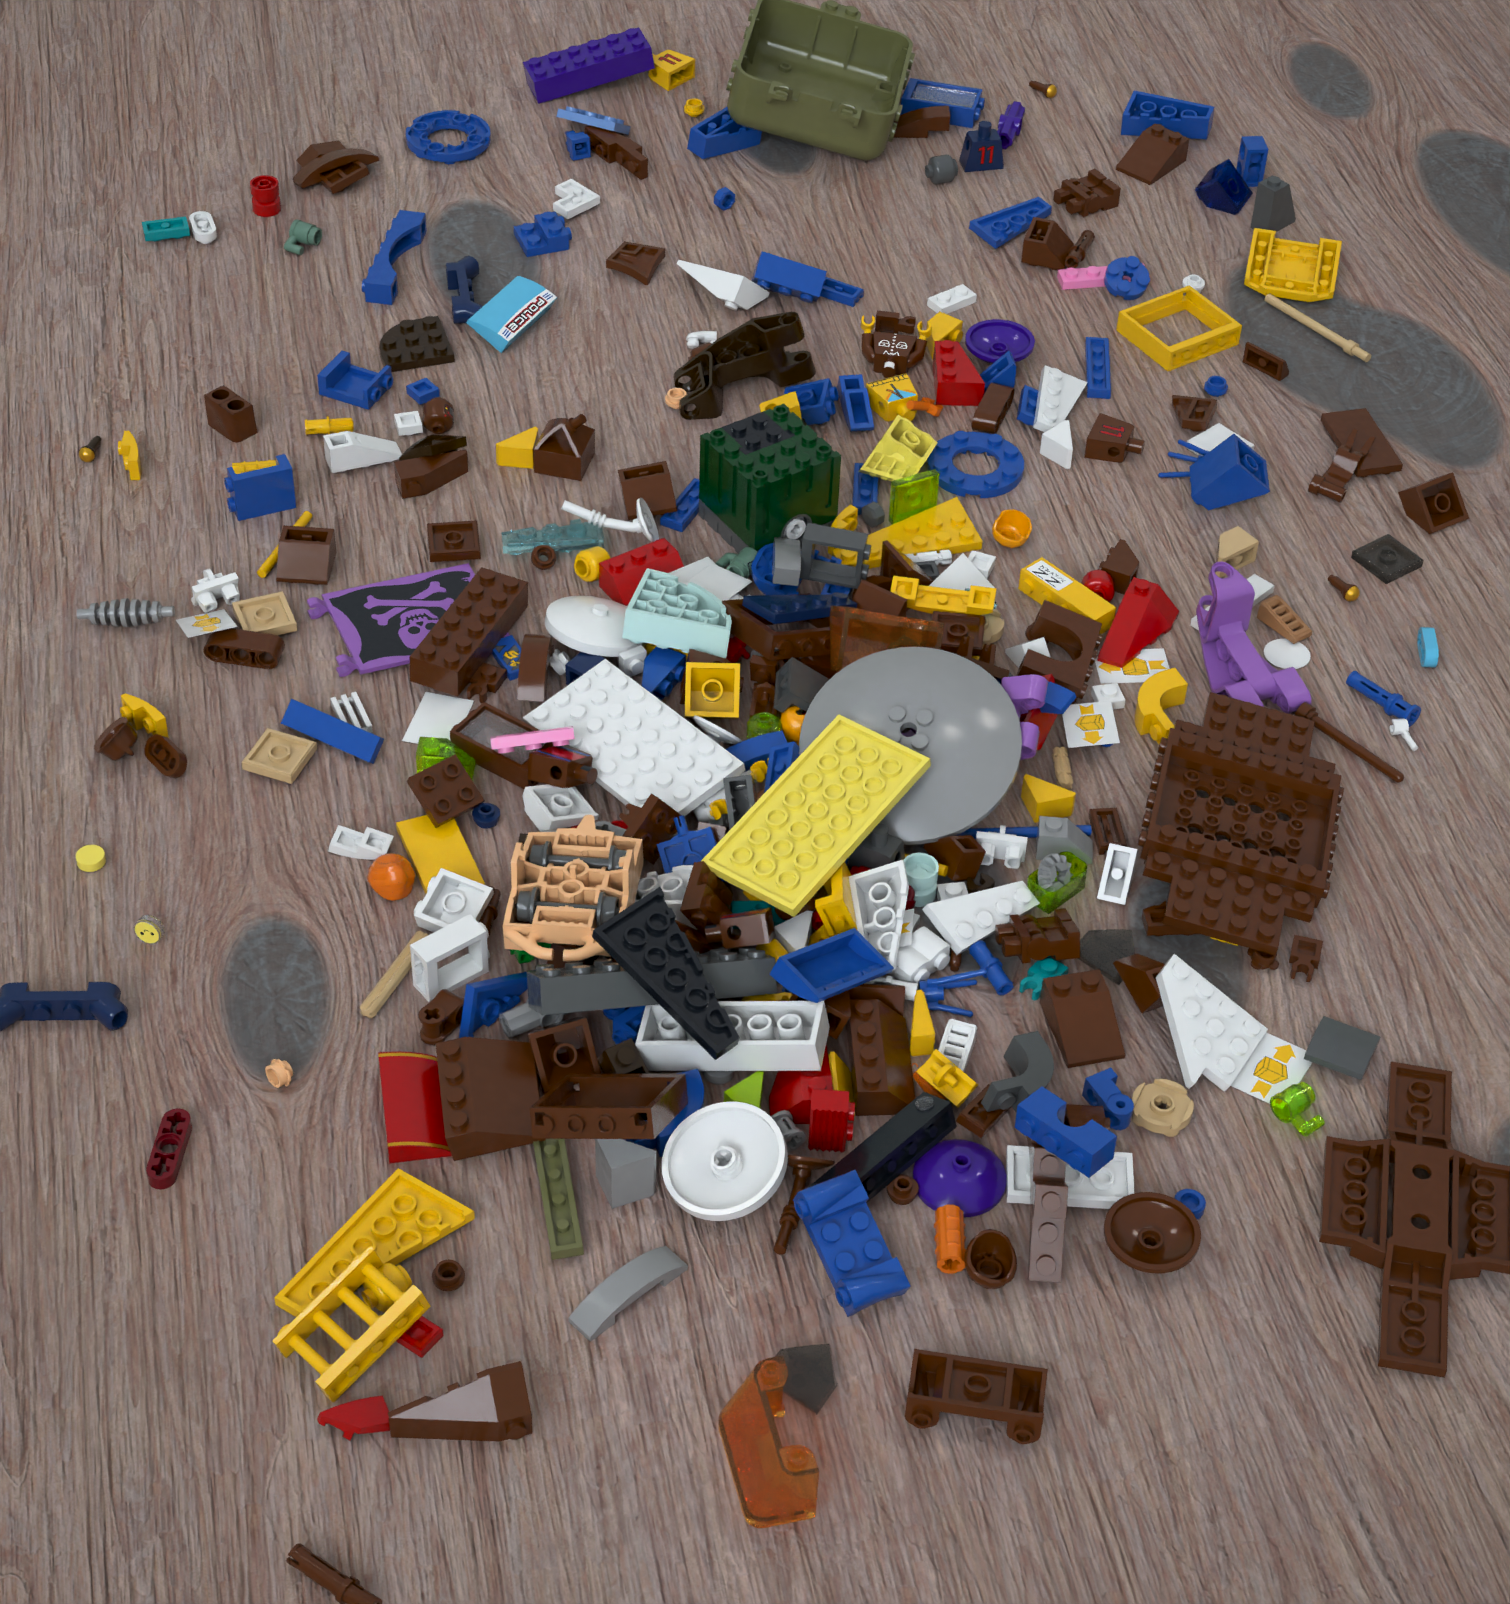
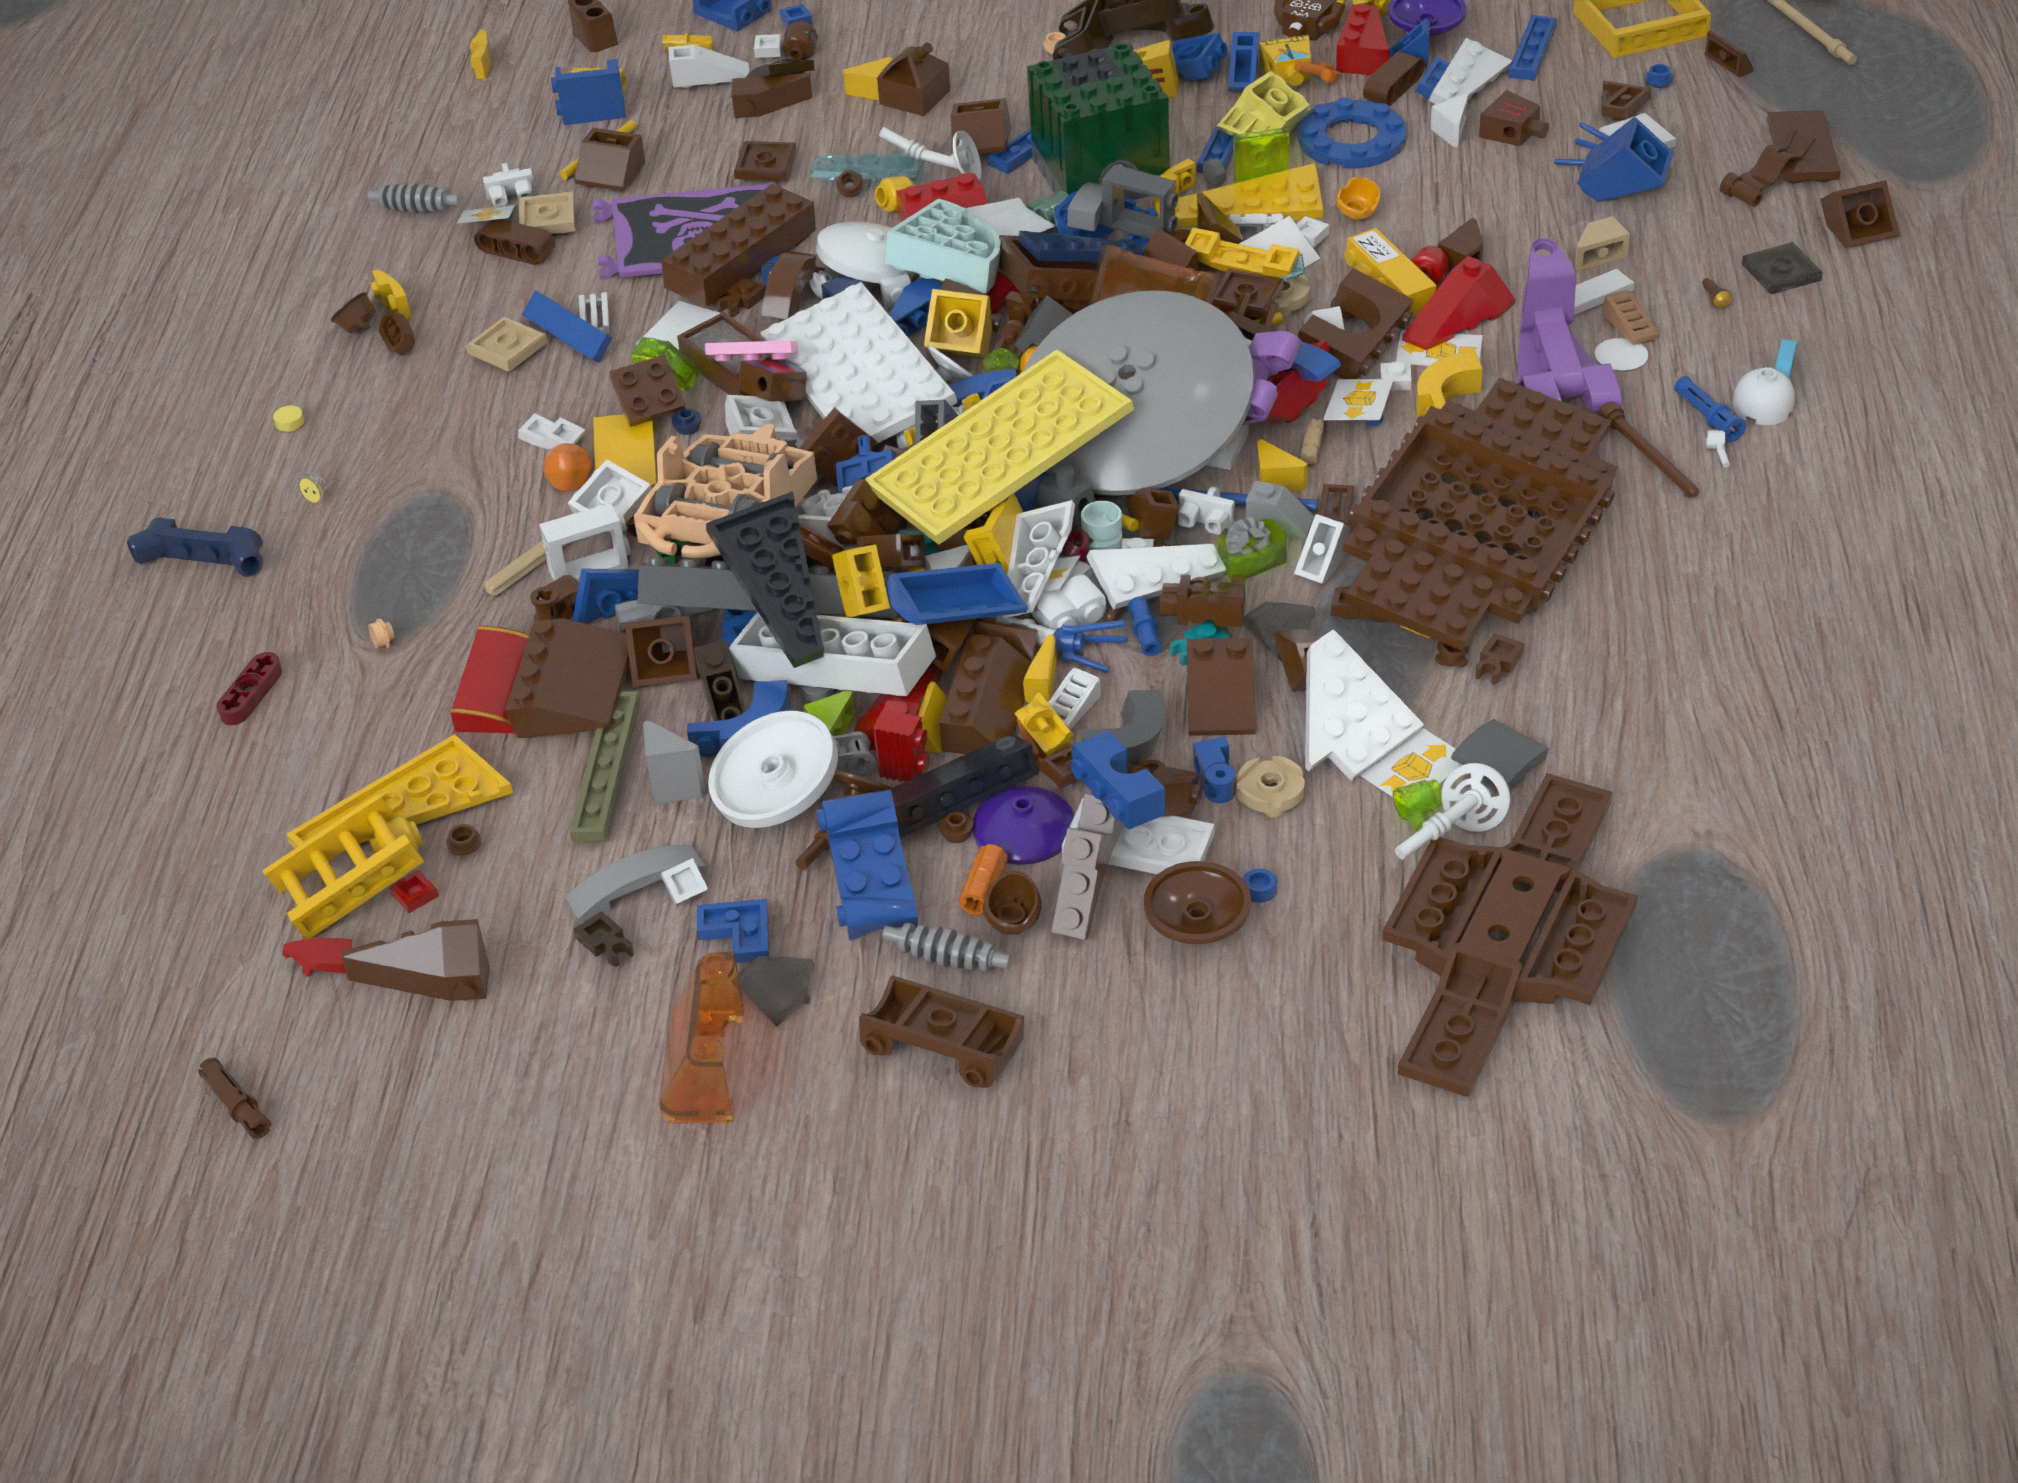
camera: 20 degrees right, 0 degrees up
piece [79,436,102,462] -> none
reddish brown window [530,1074,688,1139] -> none
none -> dark brown plate [573,911,634,967]
none -> white plate [660,858,708,906]
none -> blue plate [697,899,770,963]
none -> yellow brick [832,544,890,618]
none -> light grey piece [882,923,1011,972]
none -> white dish [1395,763,1511,860]
none -> white cylinder [1732,367,1795,425]

